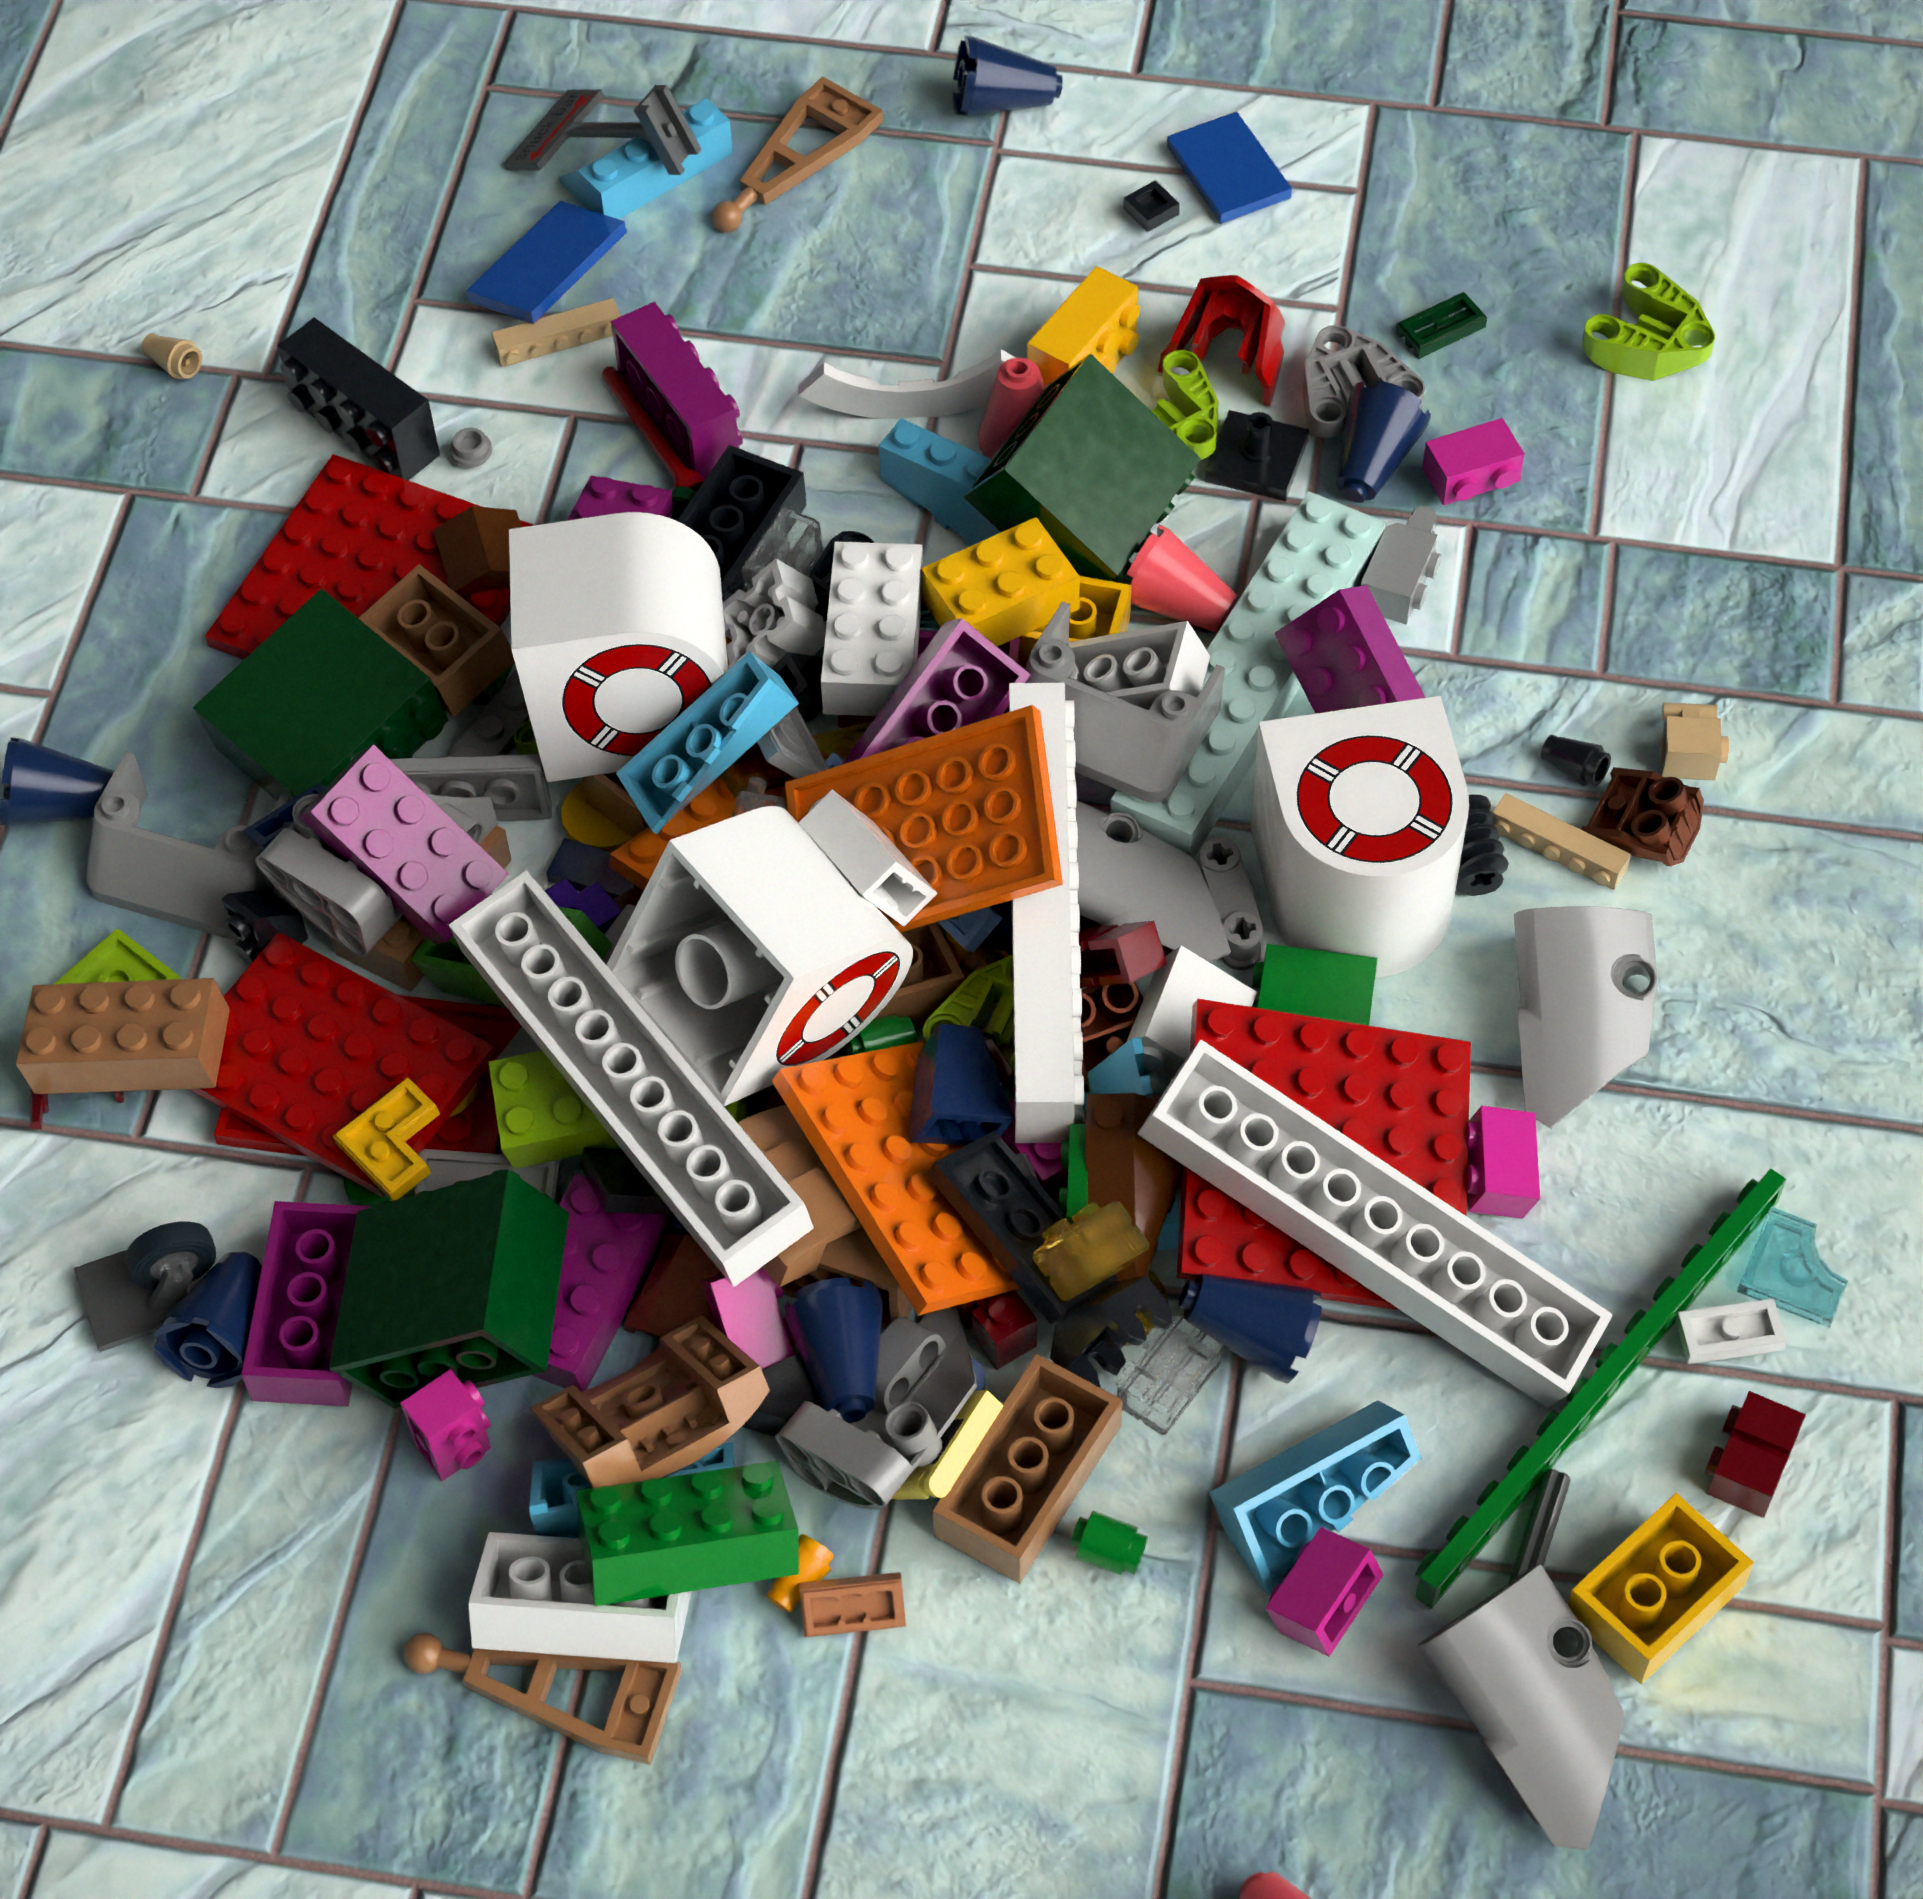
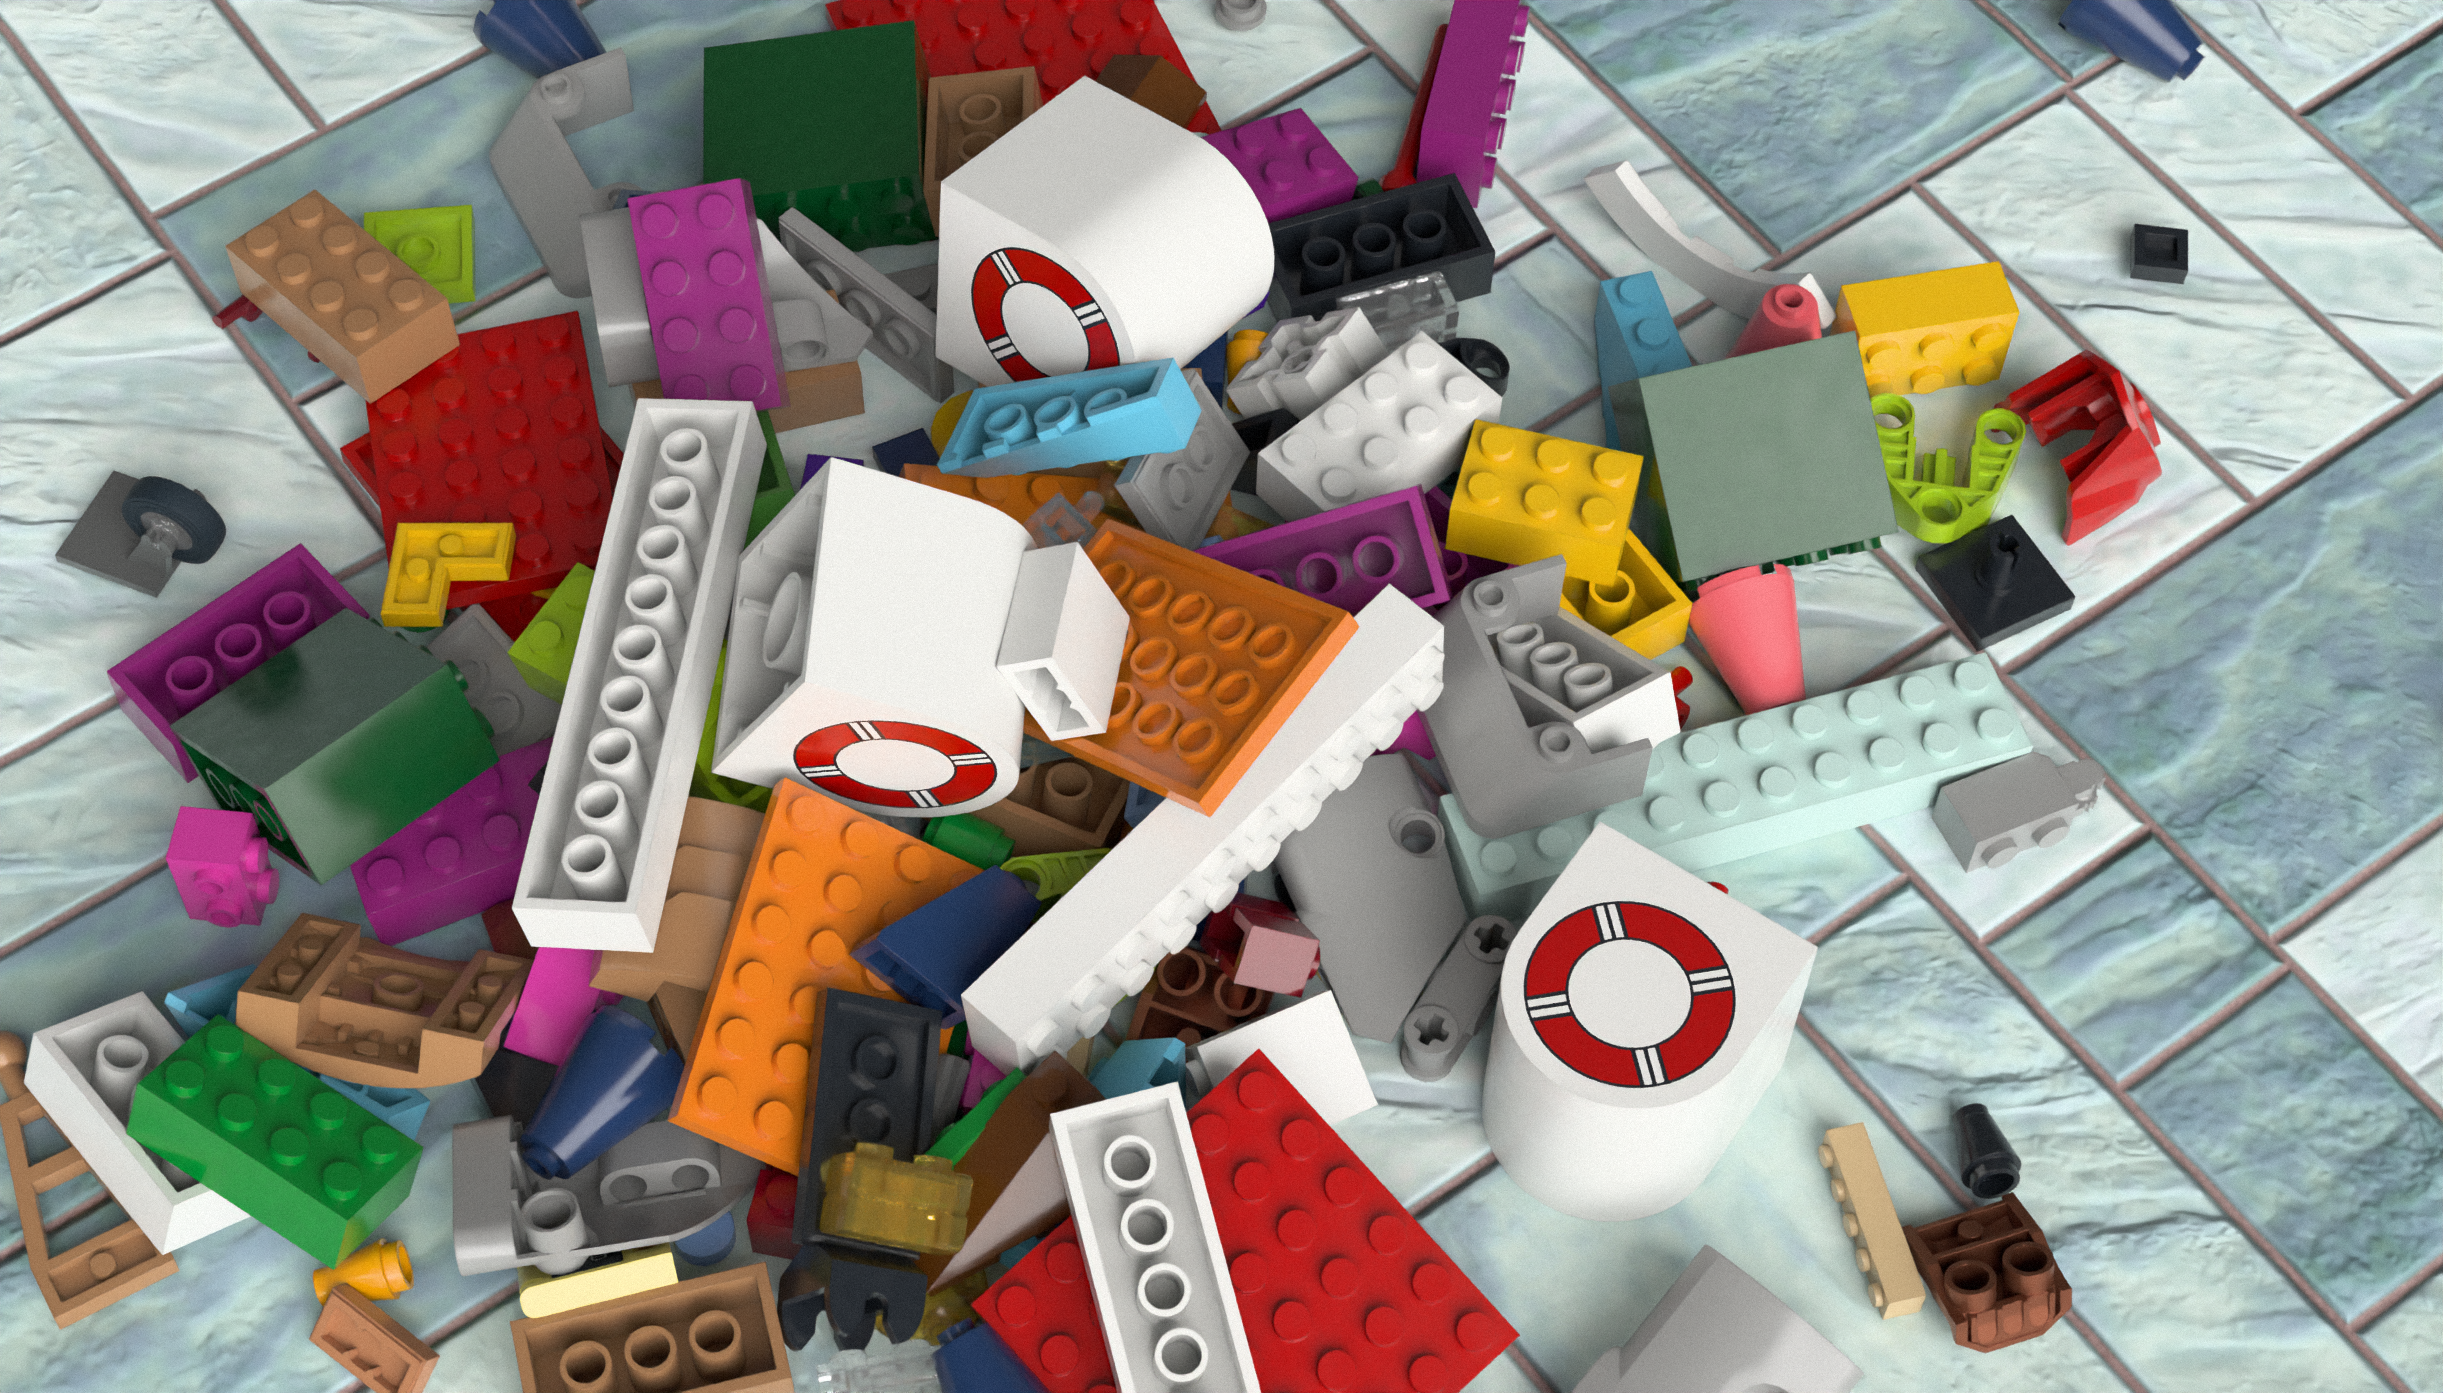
camera: 40 degrees right, 0 degrees up
dark blue cone [154,1252,262,1388] -> none
black slope [221,889,308,965] -> none
blue tile [1167,112,1292,224] -> none
green brick [1252,944,1377,1025] -> none
magenta brick [1274,585,1425,714] -> none
light grey connector [1303,325,1425,438] -> none
dark blue cone [1336,381,1431,503] -> none
dark green tile [1396,292,1487,359] -> none
dark pink brick [1422,418,1524,505] -> none
black piece [1456,794,1509,896] -> none
tan brick [1660,702,1729,780] -> none

